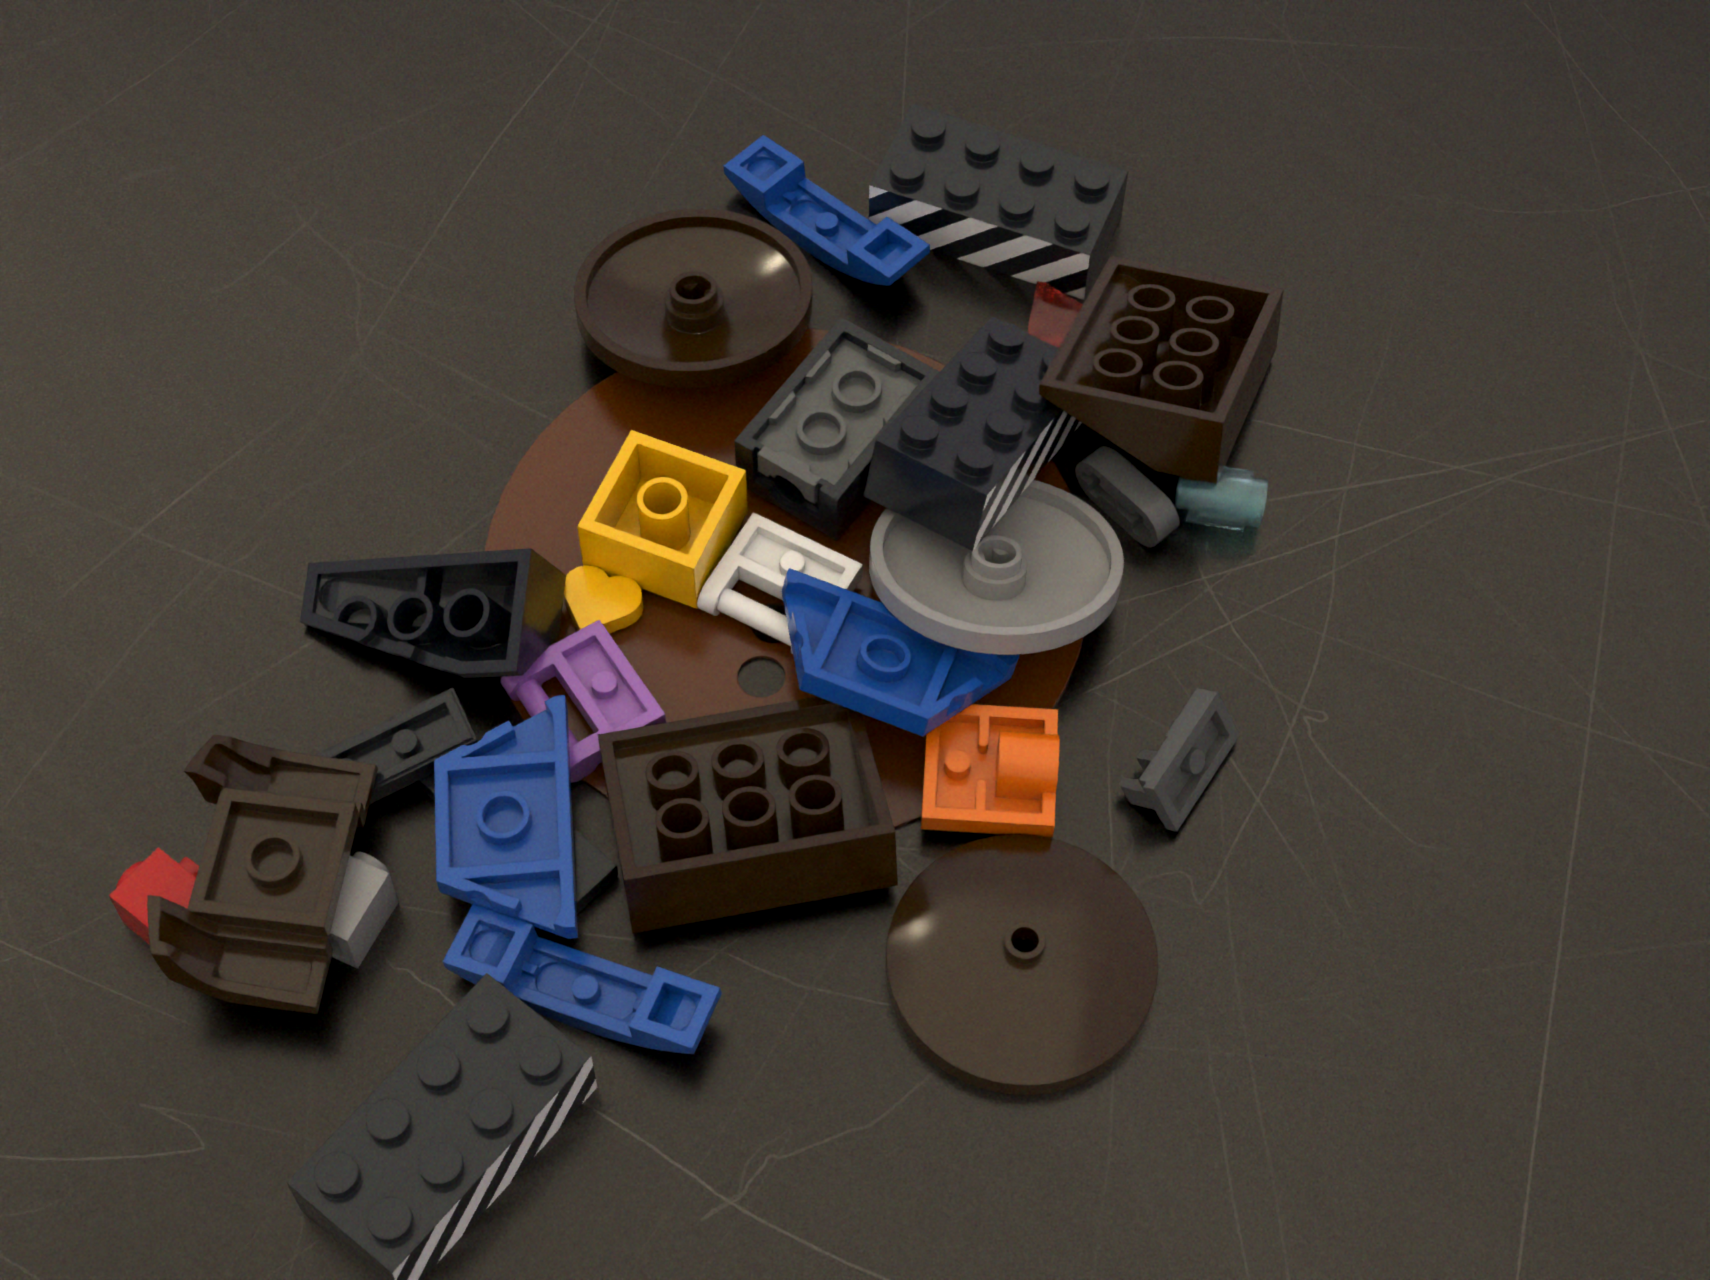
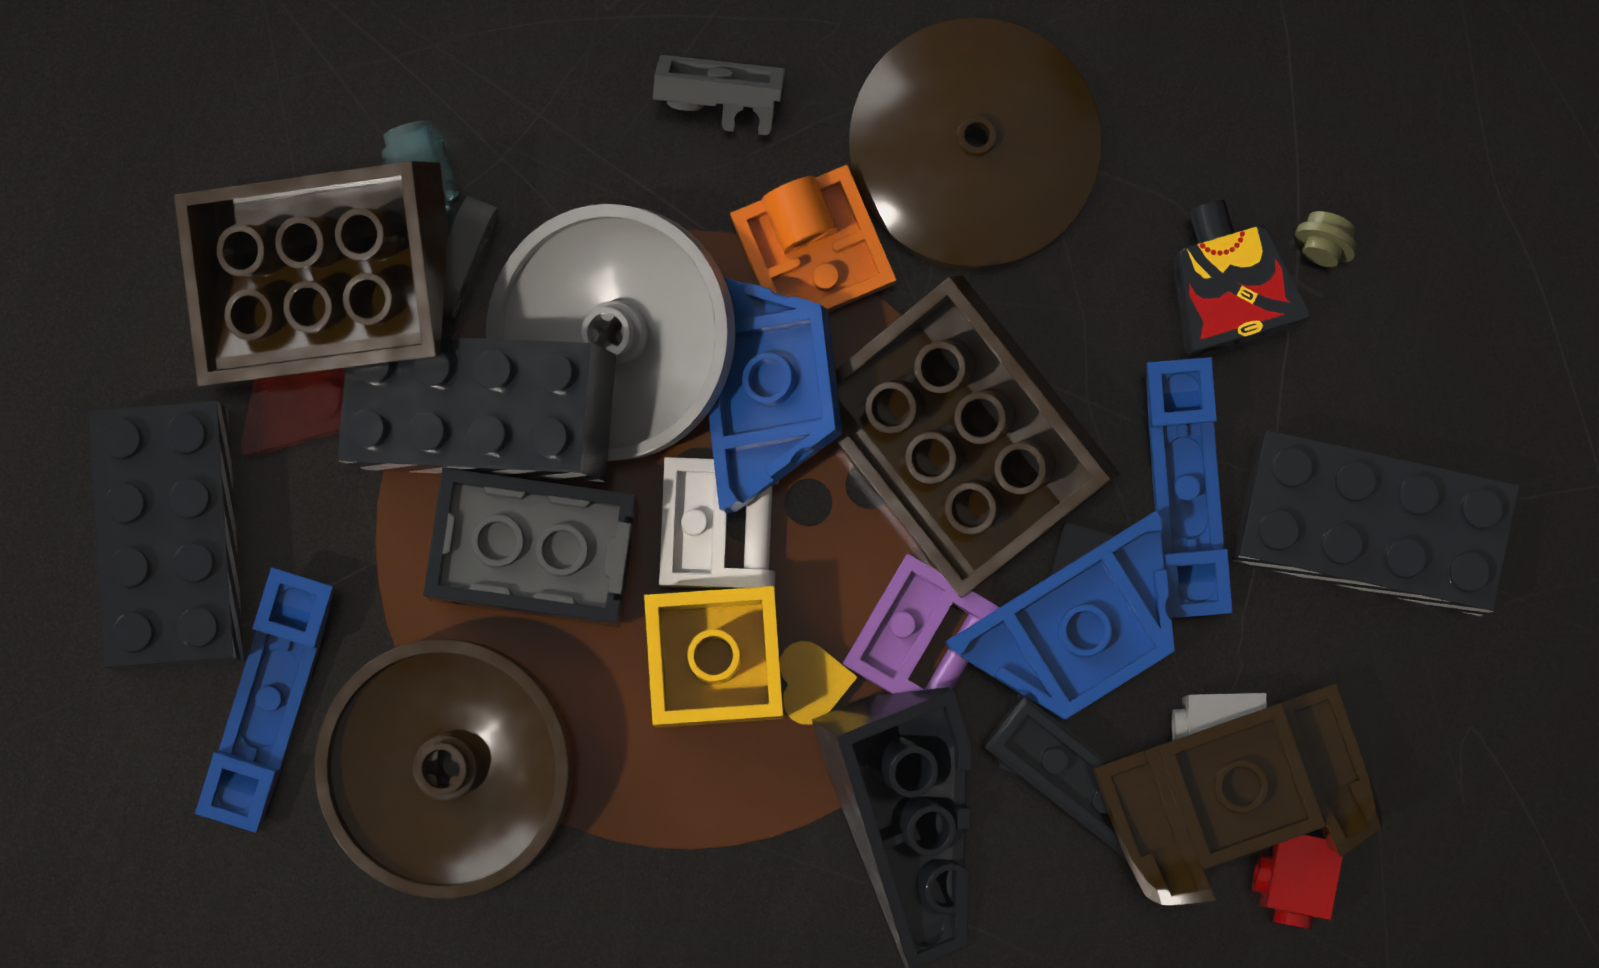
camera: 115 degrees left, 25 degrees up
none -> torso [1173,200,1310,359]
none -> olive plate [1294,211,1358,267]

